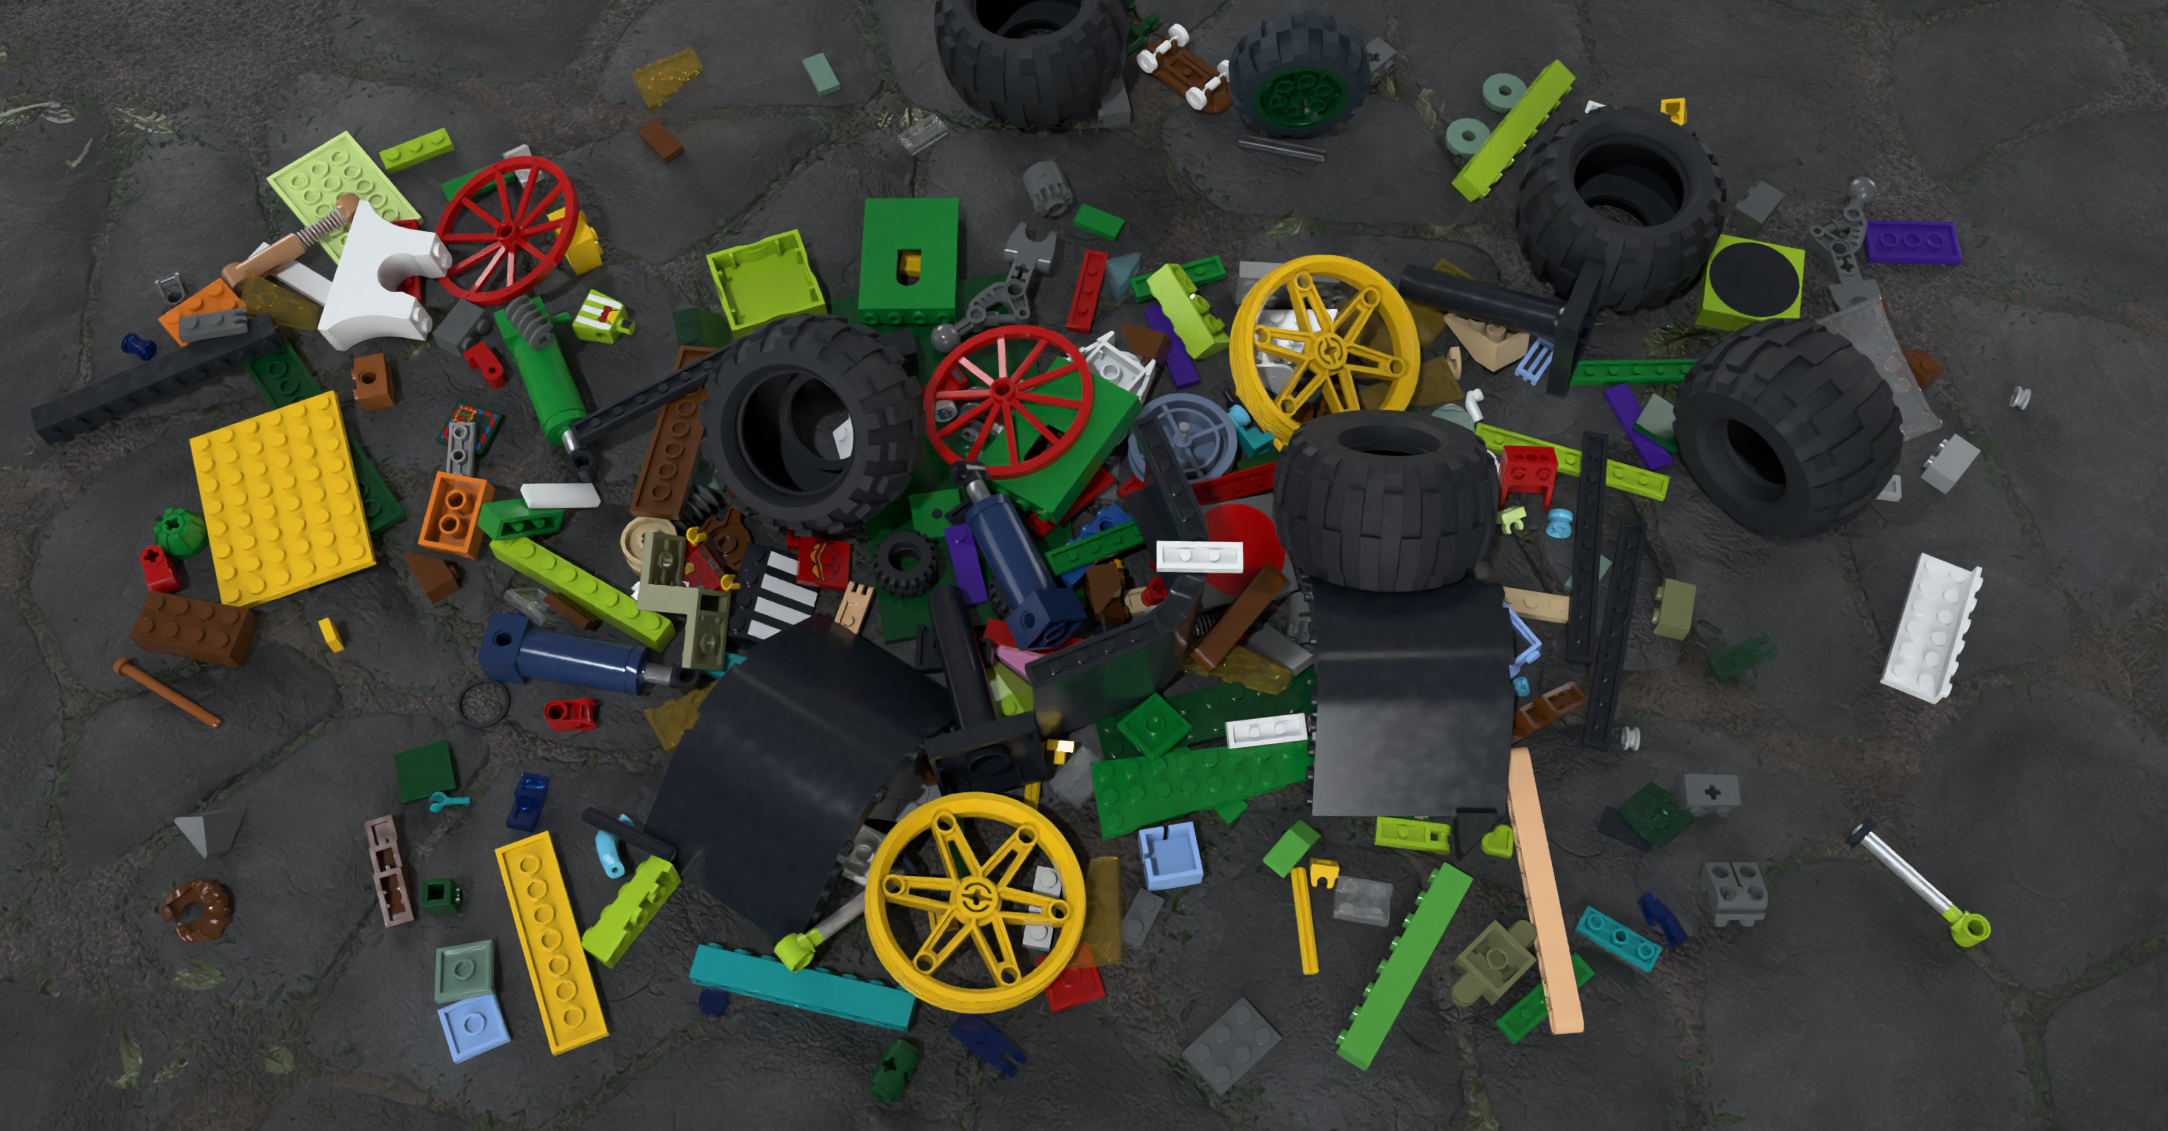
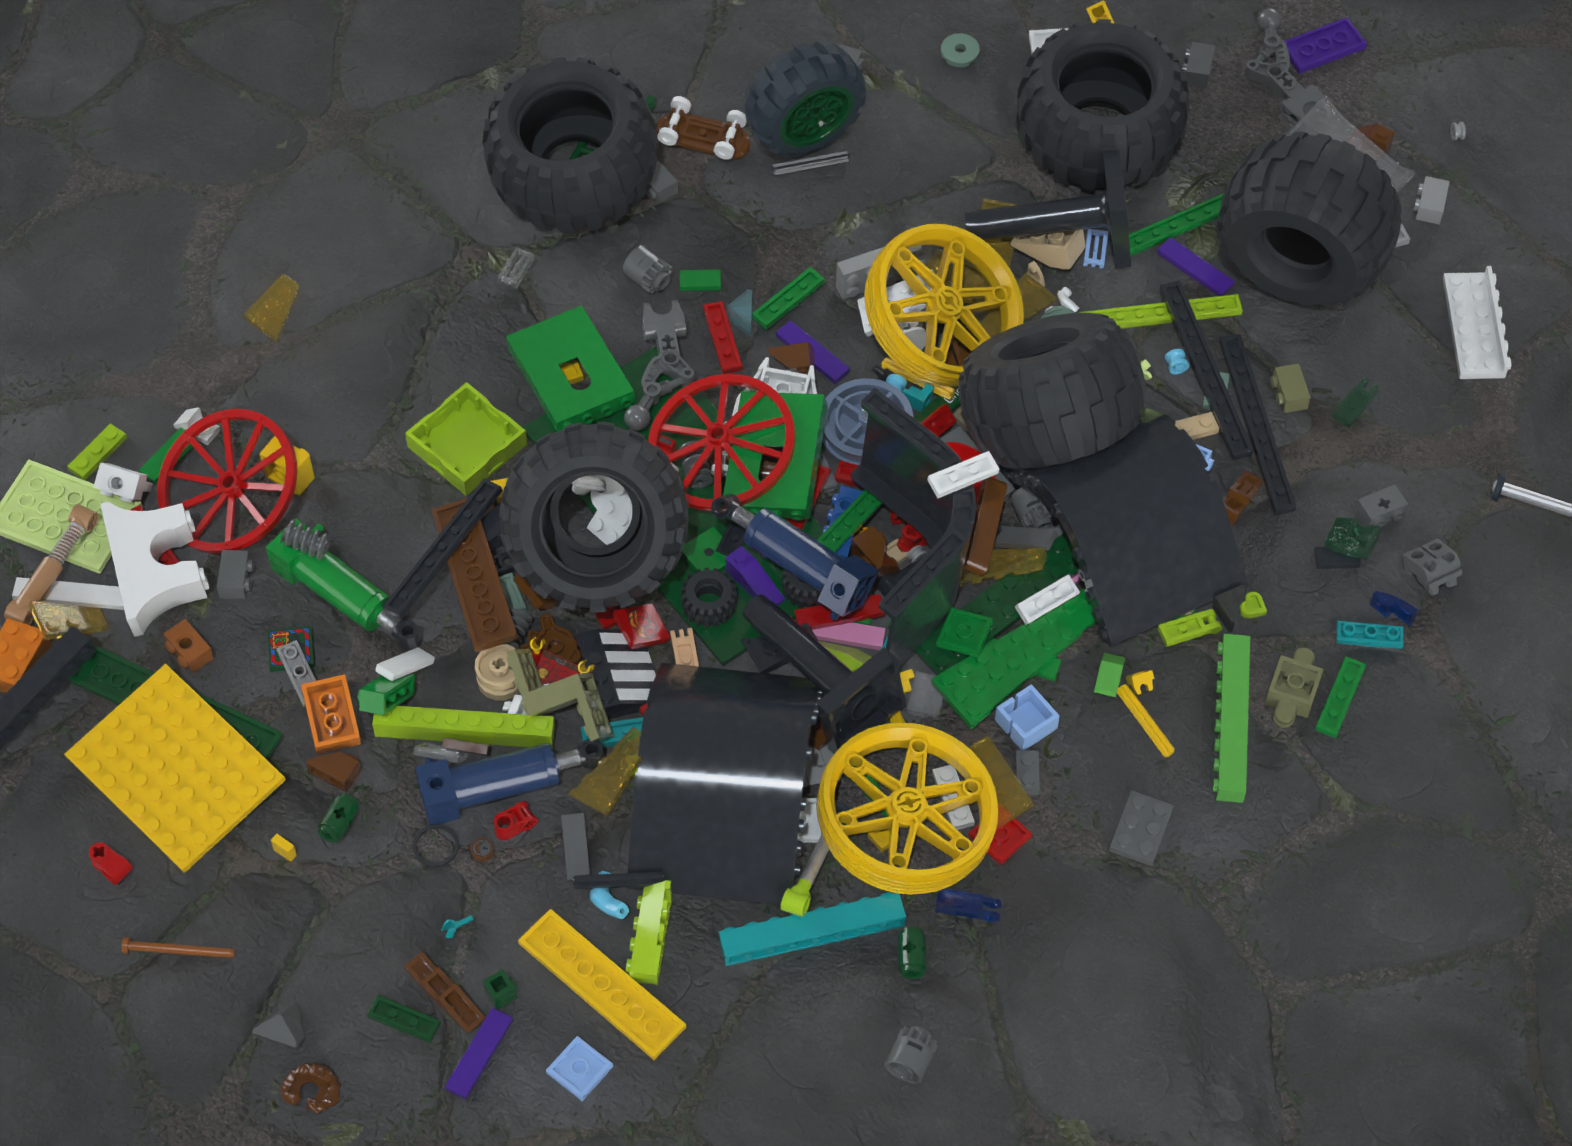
camera: 25 degrees left, 5 degrees down
reddish brown brick [129,590,260,669] -> none
green piece [153,508,209,560] -> none
dark grey hinge [178,308,249,343] -> none
dark green tile [393,739,458,805] -> none
sand green tile [434,939,495,1004] -> none
red leg [462,341,507,389] -> none
clear blue slope [505,772,550,833] -> none
lime torso [572,289,636,344] -> none
reddish brown tile [637,119,684,163] -> none
clear green slope [672,307,729,349] -> none
clear blue tile [699,987,728,1017] -> none
sand green tile [802,52,841,97] -> none
lime wedge [1146,263,1230,359] -> none
clear bracket [1333,876,1393,927] -> none
sand green tile [1445,118,1491,159] -> none
lime brick [1452,59,1575,202] -> none
red piece [1498,445,1558,511] -> none
light nougat beam [1506,747,1584,1035] -> none
light grey bush [1621,726,1640,751] -> none
tile [1632,393,1680,454] -> none
black tile [1695,234,1805,331] -> none
none -> white brick [93,463,153,503]
none -> dark green piece [318,793,359,843]
none -> dark green tile [367,995,441,1044]
none -> dark purple tile [445,1008,513,1100]
none -> tile [470,838,494,862]
none -> dark grey tile [561,813,590,880]

